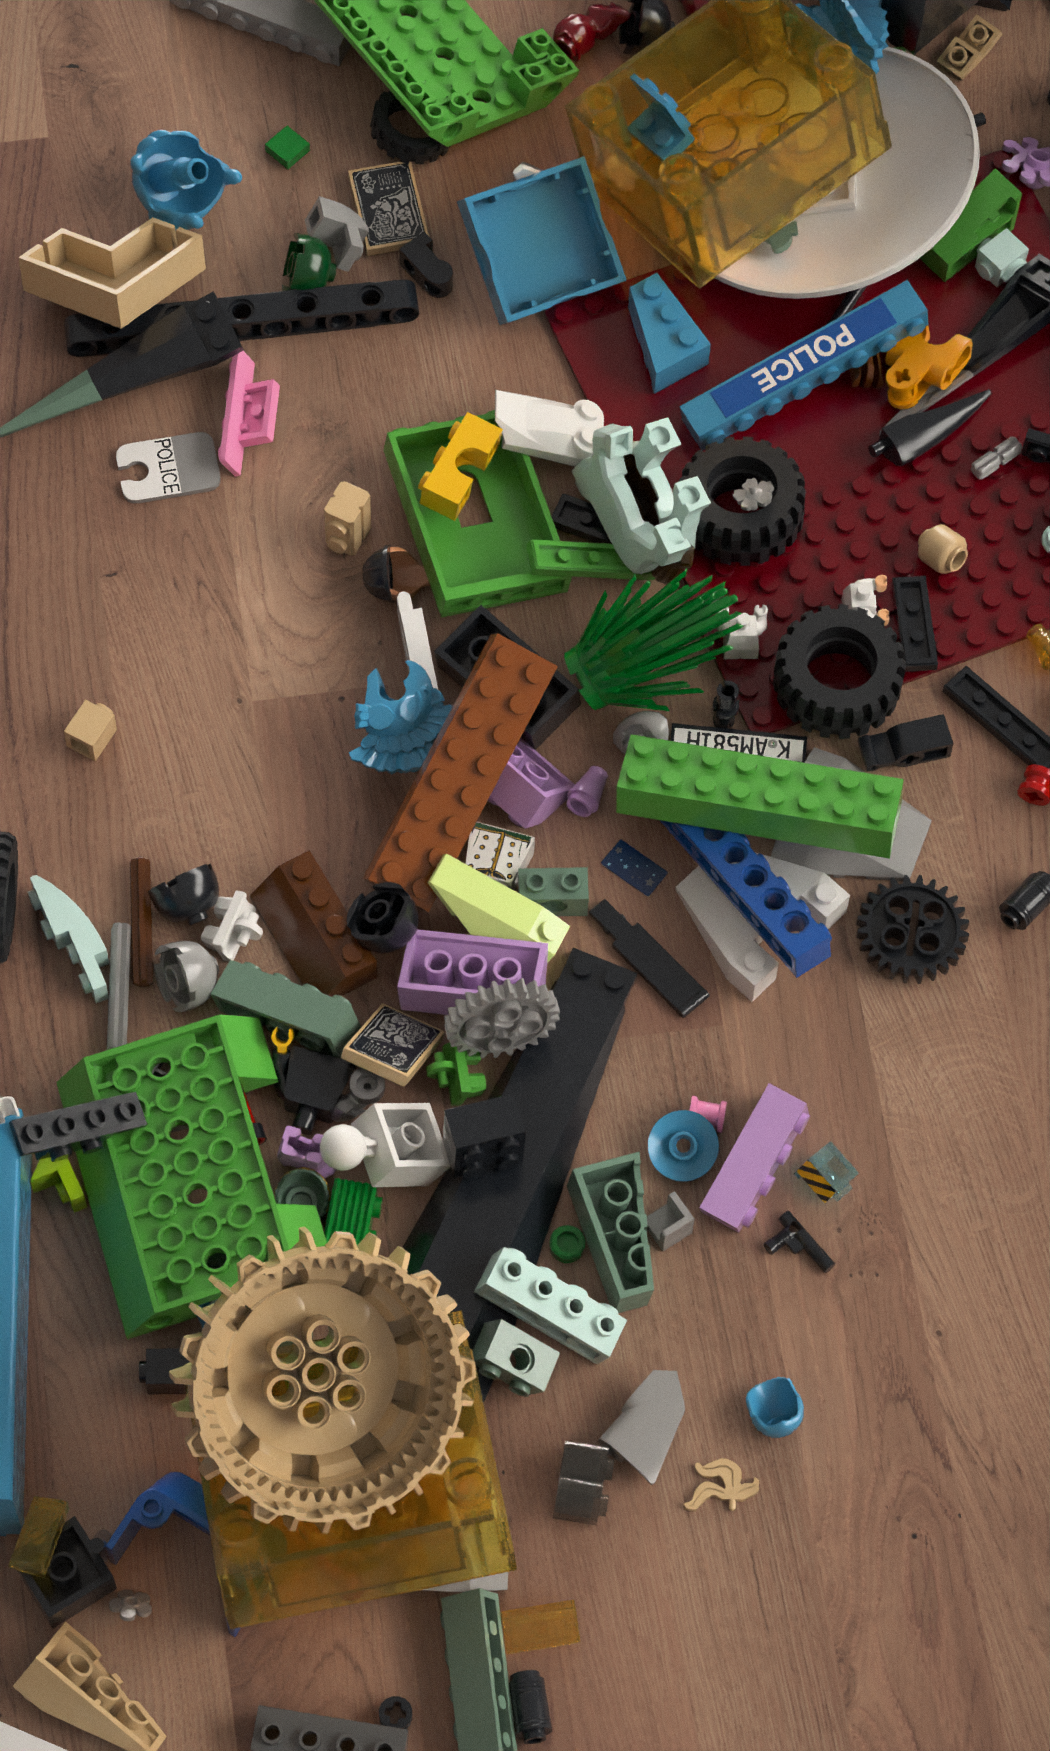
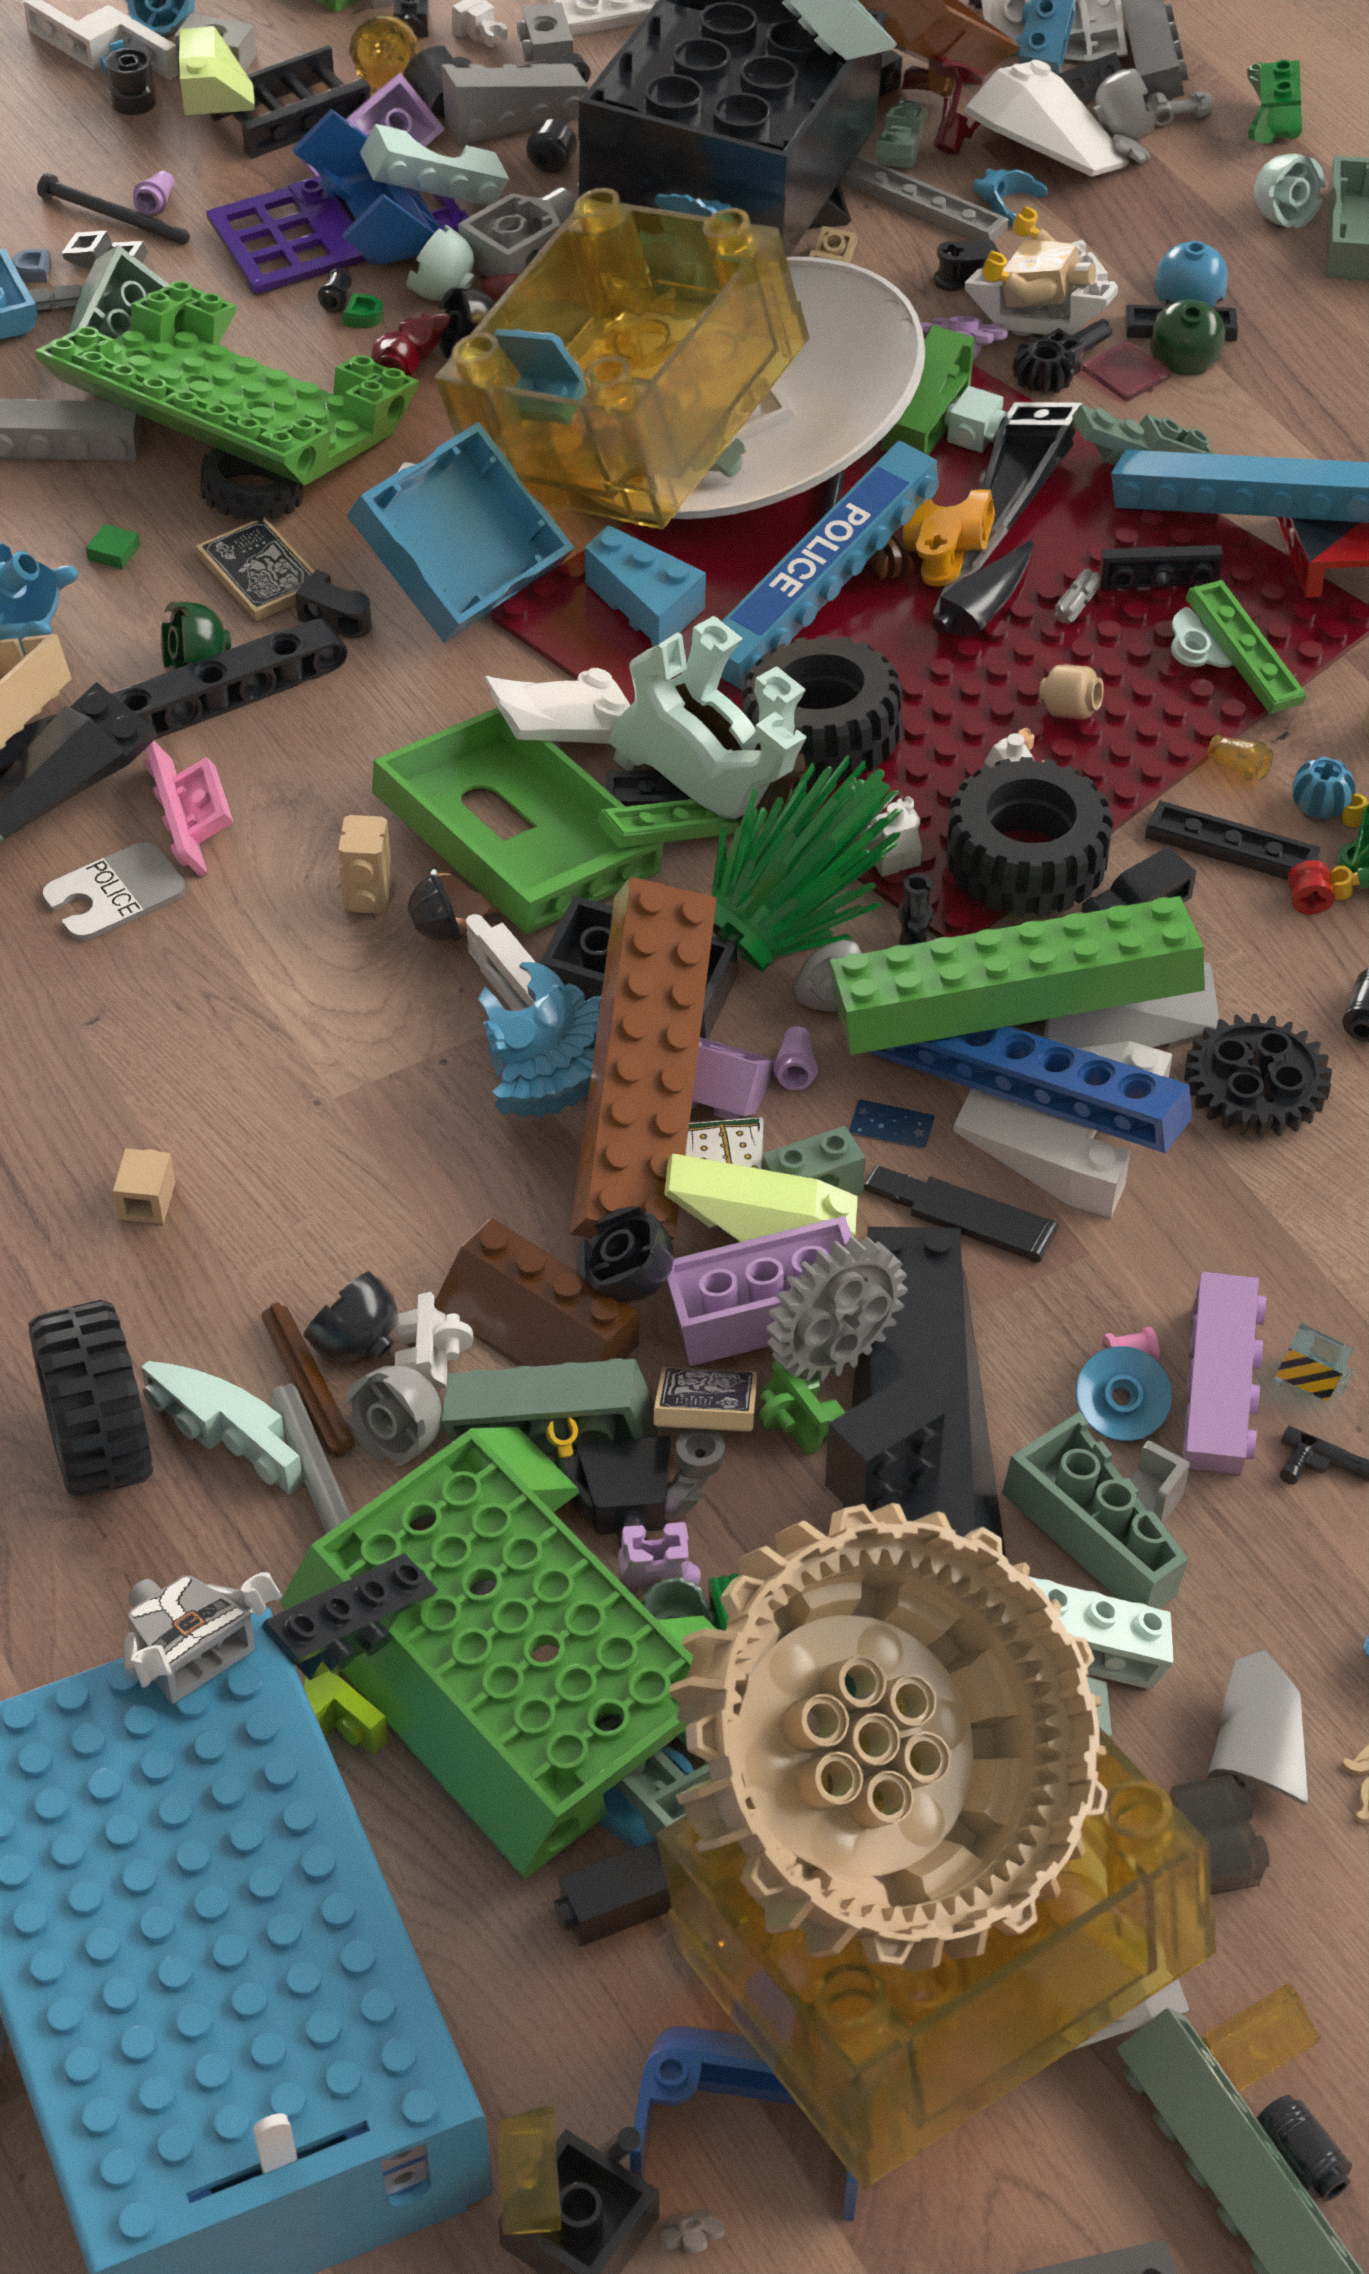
camera: 20 degrees left, 15 degrees down
light grey brick [305,196,369,271] -> none
white brick [320,1103,450,1187] -> none
black bush [379,1696,412,1729] -> none
yellow arch [418,412,503,521] -> none
green tile [549,1225,585,1263] -> none
light grey plant [733,478,774,511] -> none
black tile [891,576,938,672] -> none

